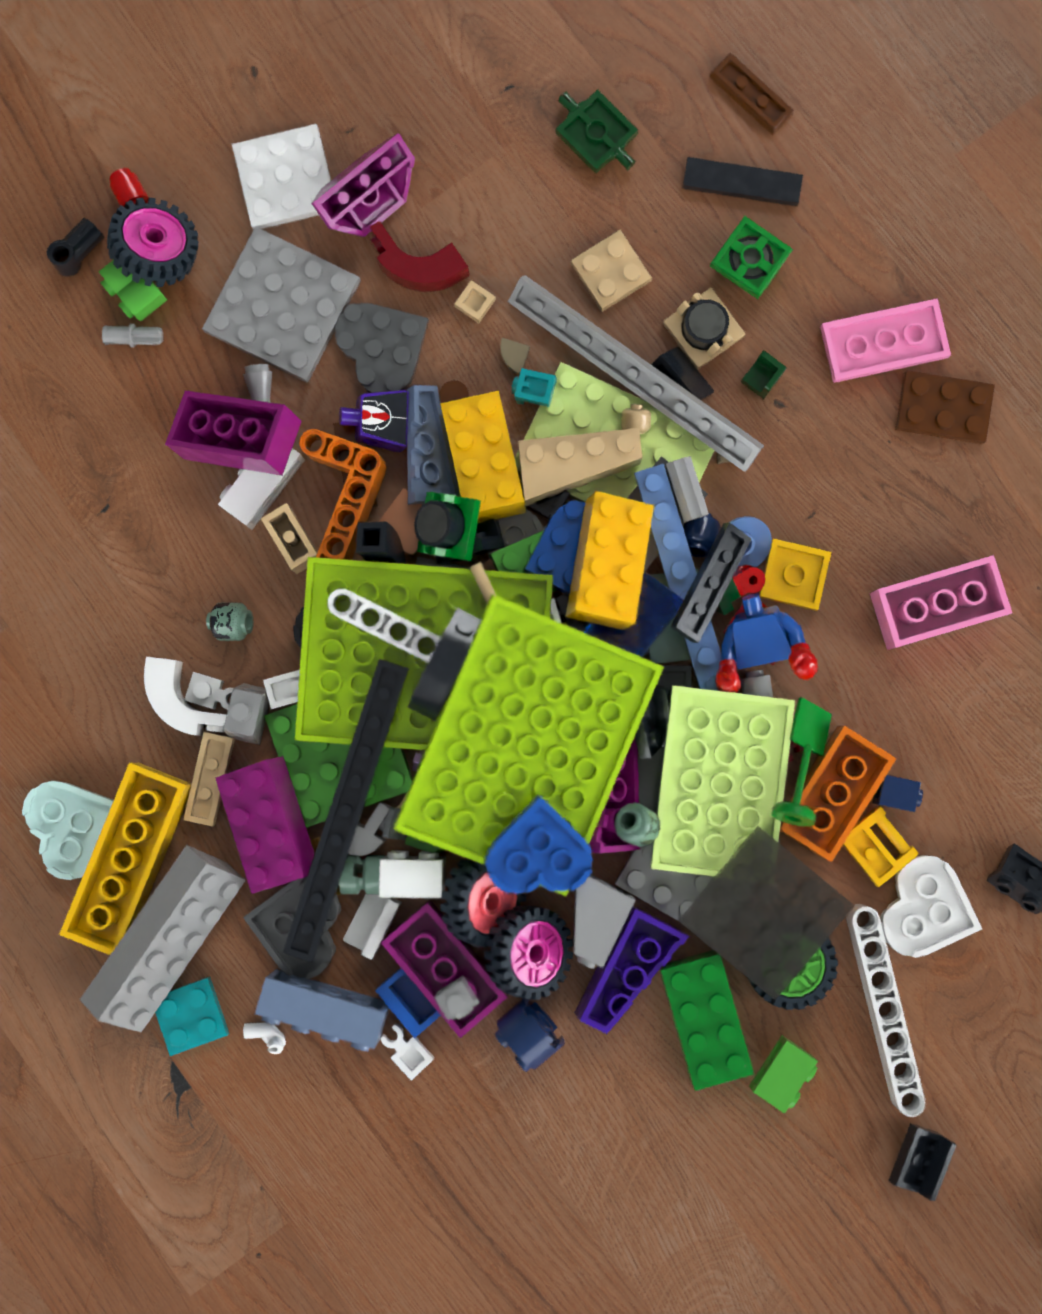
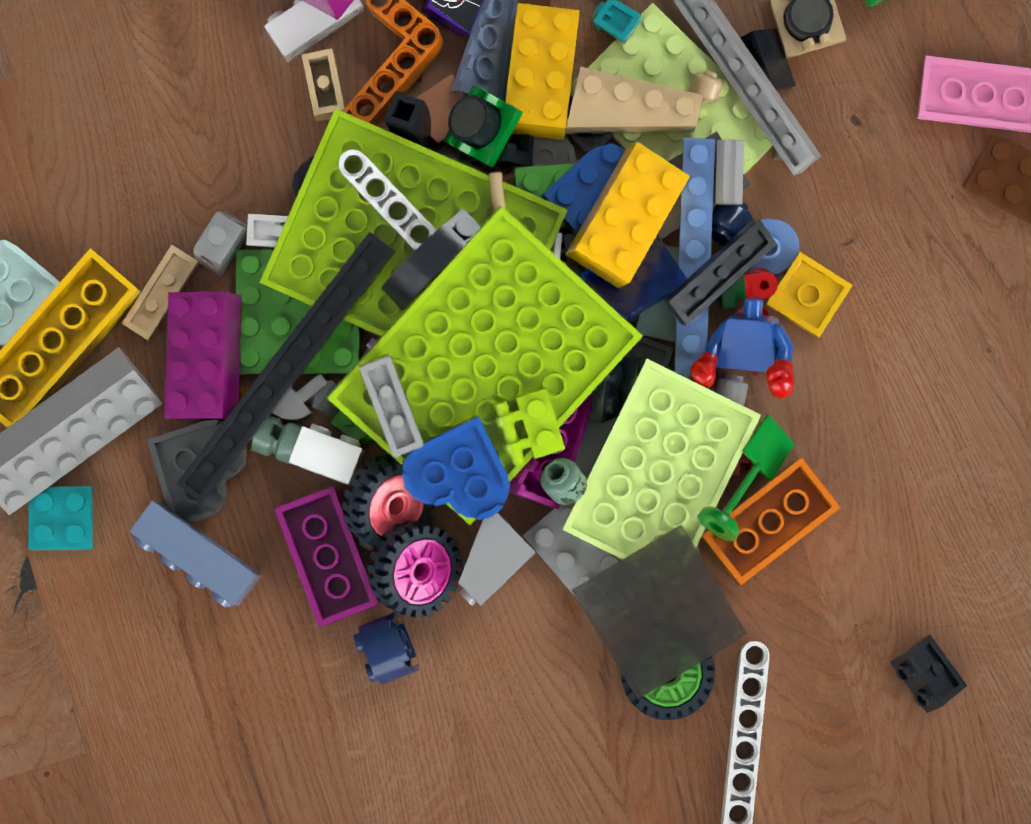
camera: 15 degrees right, 0 degrees up
white arch [144,657,227,736] -> none
white plate [184,672,234,710] -> none
sand green head [206,602,254,641] -> none
white arm [243,1022,286,1054] -> none
white panel [343,894,402,960] -> none
blue panel [375,967,441,1038] -> none
white plate [380,1023,434,1081] -> none
light grey brick [435,976,479,1020] -> none
dark purple wedge [574,906,690,1034] -> none
green brick [659,949,755,1091] -> none
dark green panel [741,350,787,400] -> none
bright green brick [749,1035,818,1113] -> none
yellow plate [843,805,919,887] -> none
bright pink brick [870,555,1012,650] -> none
dark blue brick [872,775,923,812] -> none
white plate [881,855,982,957] -> none
none -> light grey plate [359,354,424,457]
none -> lime plate [494,387,565,465]

